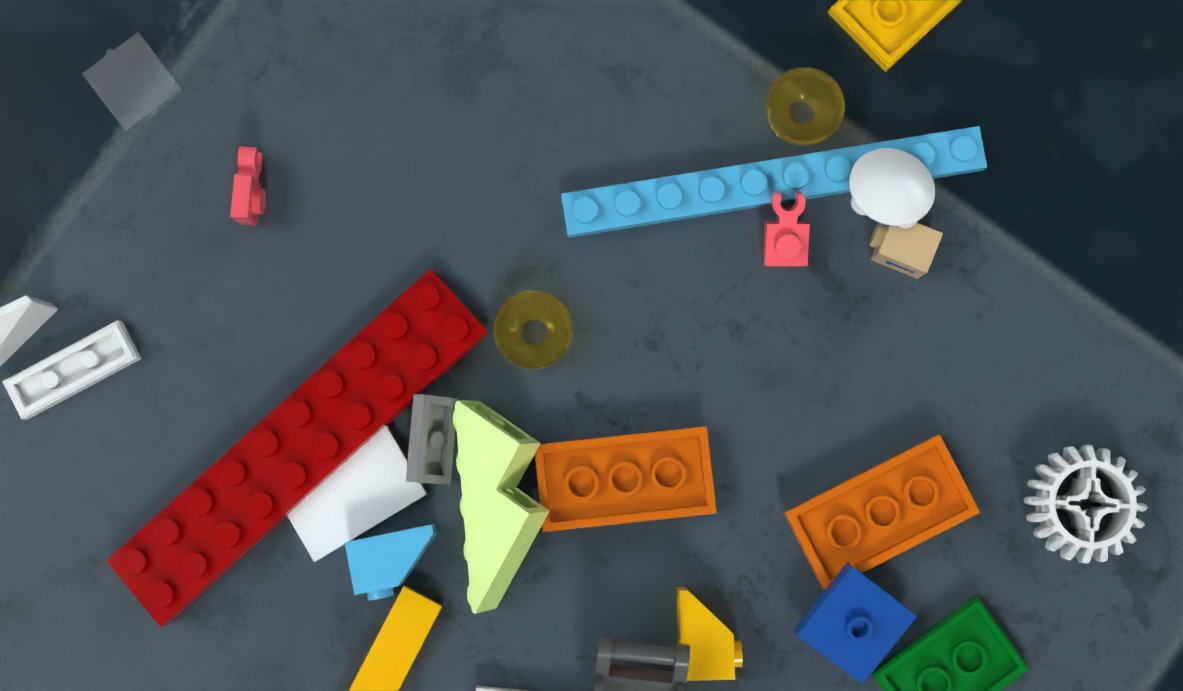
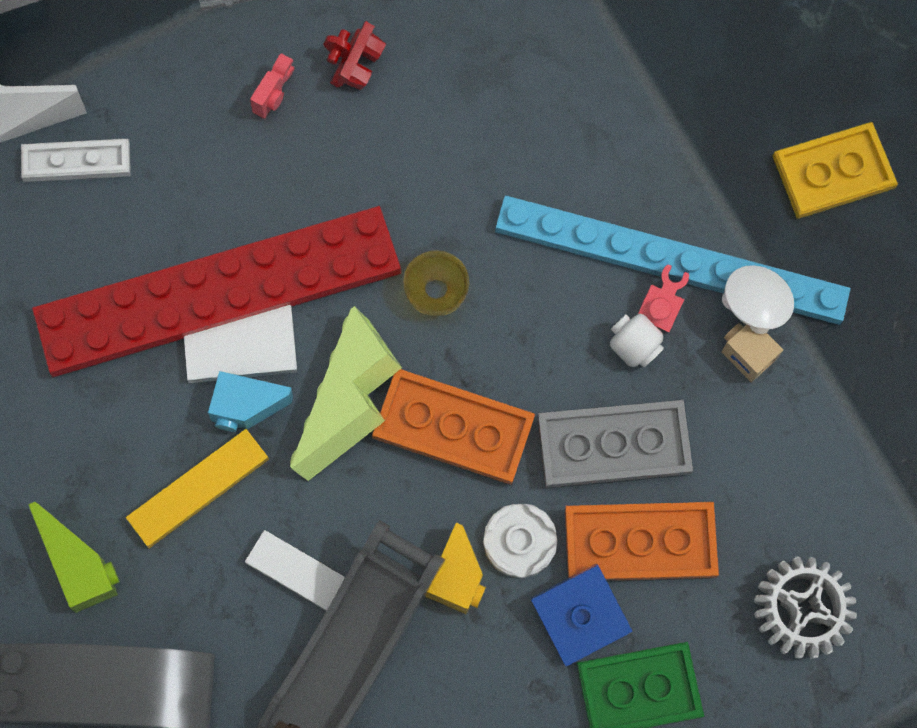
camera: 20 degrees right, 10 degrees down
light grey plate [406,394,458,485] -> none
clear yellow piece [766,67,845,146] -> none
none -> red hips [323,21,386,90]
none -> white tile [483,504,557,578]
none -> light grey plate [537,400,693,488]
none -> white head [610,314,664,368]

